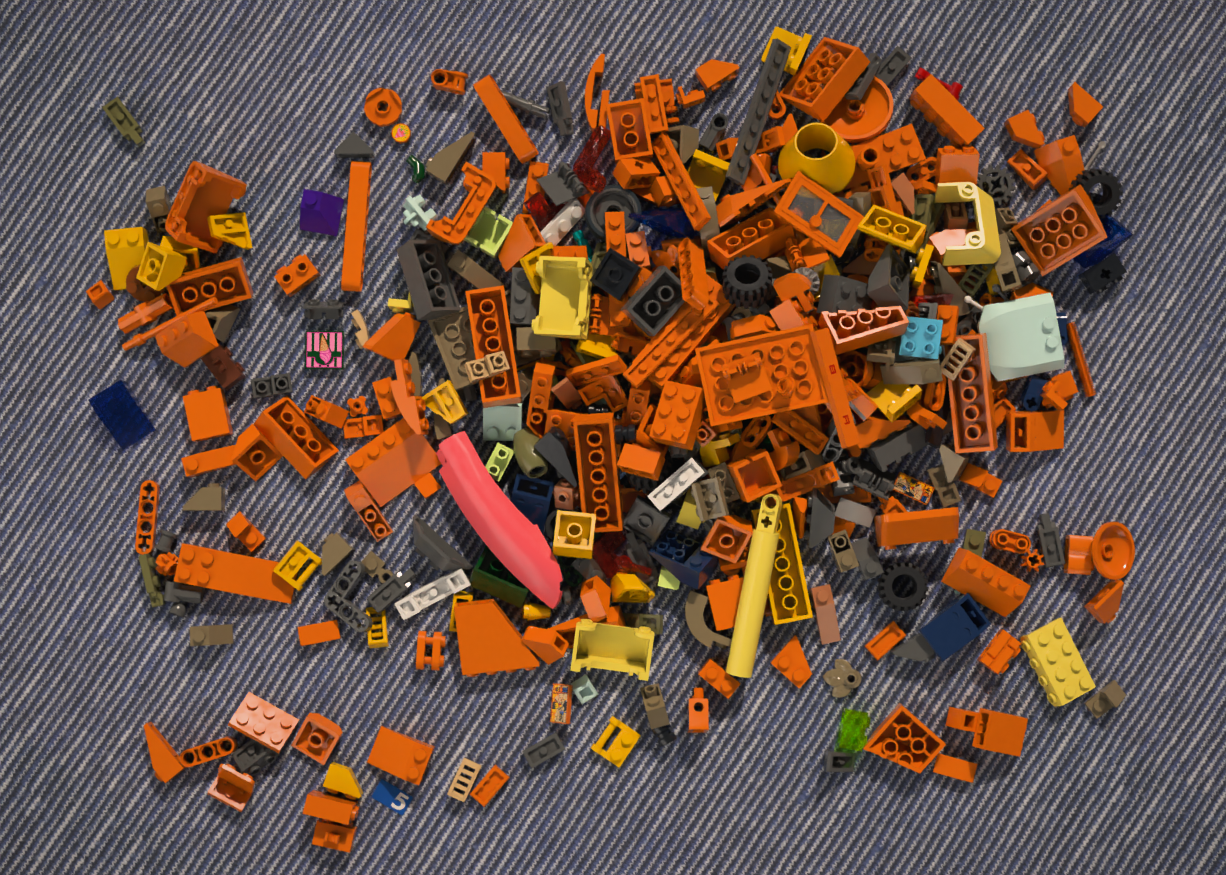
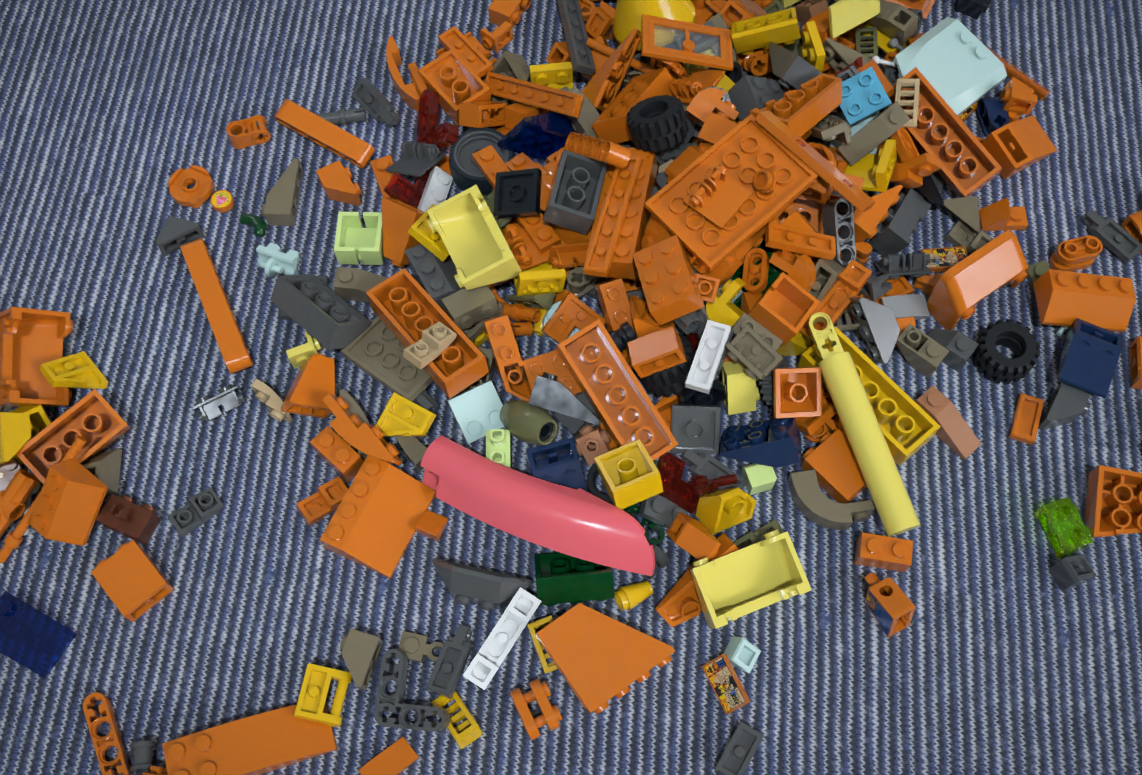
camera: 25 degrees left, 20 degrees down
orange slope [181,445,236,478] -> none
dark tan slope [183,483,225,511] -> none
orange slope [226,511,266,552] -> none
orange slope [231,423,283,482] -> none
orange slope [254,396,339,480] -> none
orange brick [274,254,321,297] -> none
dark purple slope [300,189,344,237] -> none
orange slope [304,395,349,429] -> none
tile [305,331,345,370] -> none
orange slope [344,480,393,542] -> none
orange plate [347,396,368,417] -> none
orange windscreen [426,162,496,245] -> none
orange slope [521,626,569,665] -> none
nougat slope [551,377,583,410] -> none
orange plate [566,355,627,387] -> none
yellow plate [591,716,641,767] -> none
dark tan slope [640,683,670,729] -> none
black wheel [651,724,677,747] -> none
dark grey piece [698,113,728,152] -> none
orange wing [770,635,812,689] -> none
orange slope [792,497,808,539] -> none
dark tan plate [823,659,862,698] -> none
dark grey bush [841,457,860,475] -> none
orange gear [1020,549,1044,572] -> none

